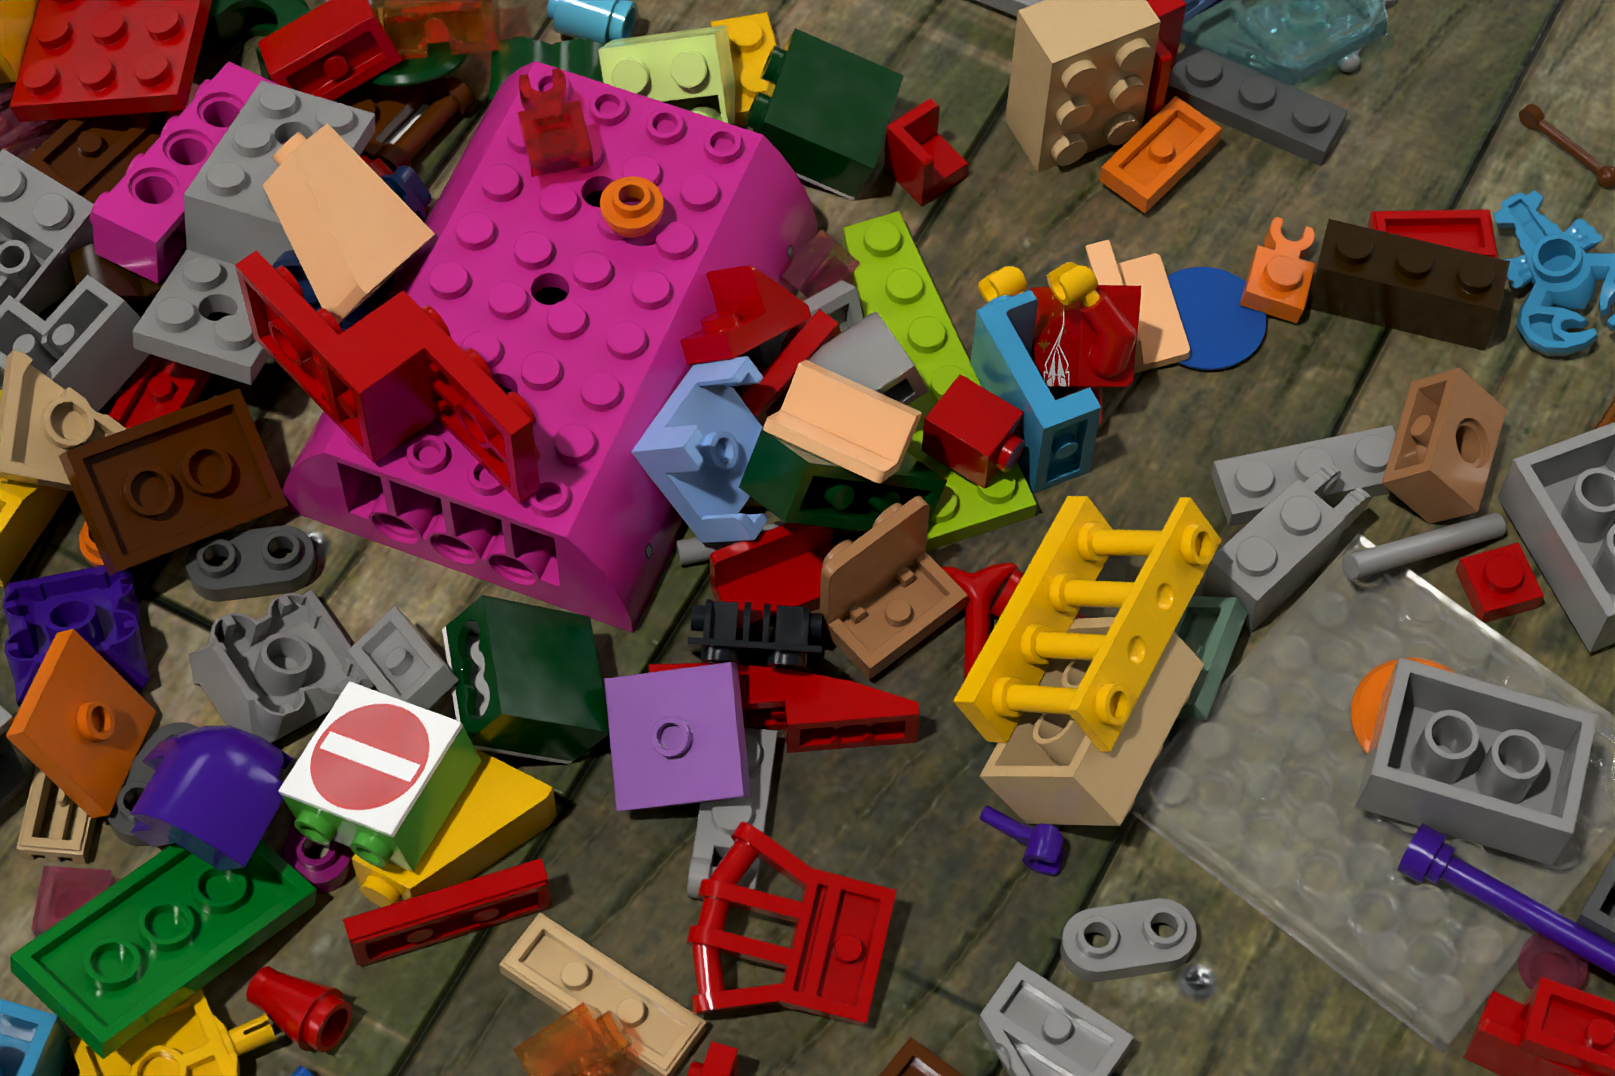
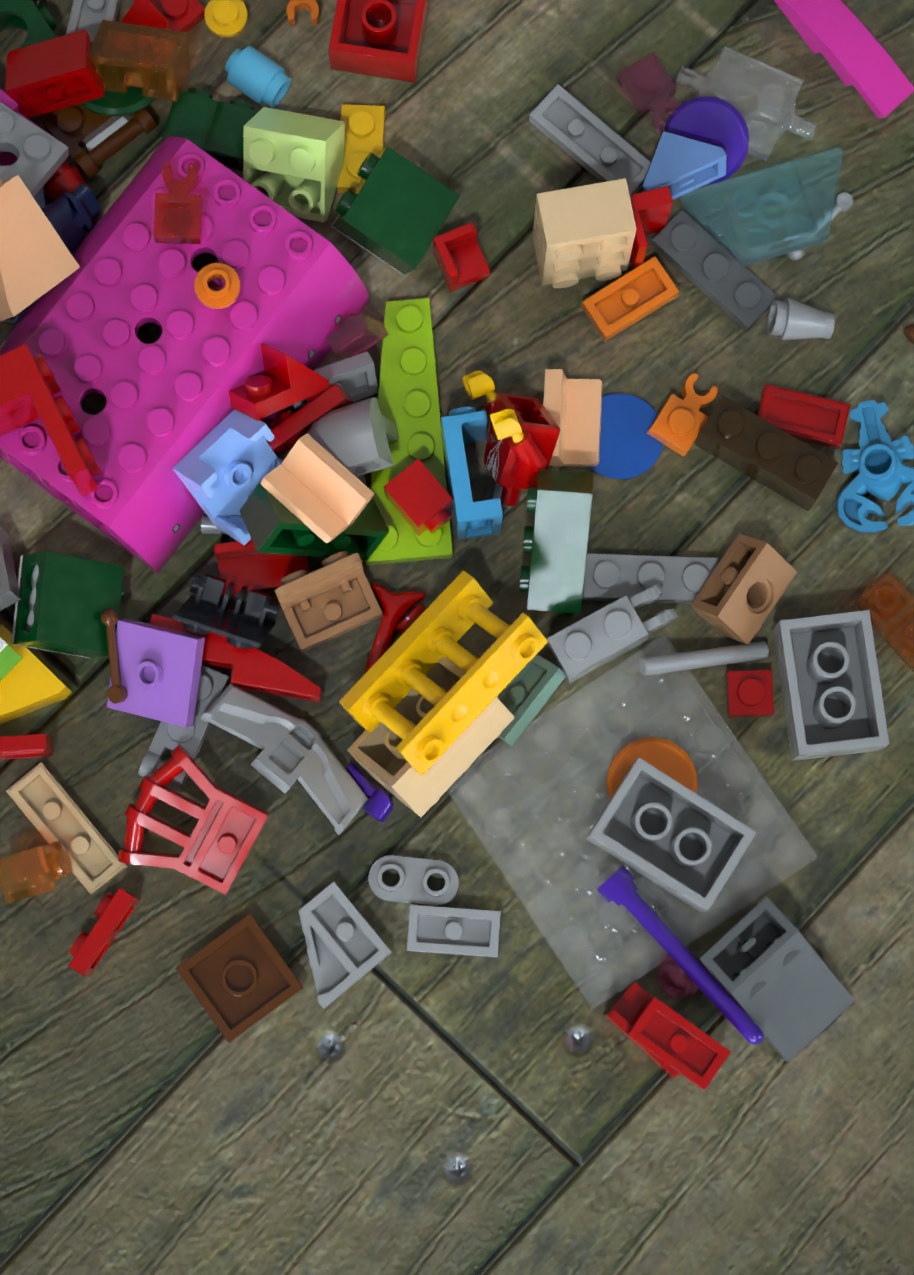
camera: 15 degrees right, 20 degrees up
none -> reddish brown hinge [100,609,127,704]
none -> light grey plate [200,683,368,835]
none -> light grey plate [407,905,501,958]
none -> brick [519,470,593,614]
none -> light grey cone [767,297,835,341]

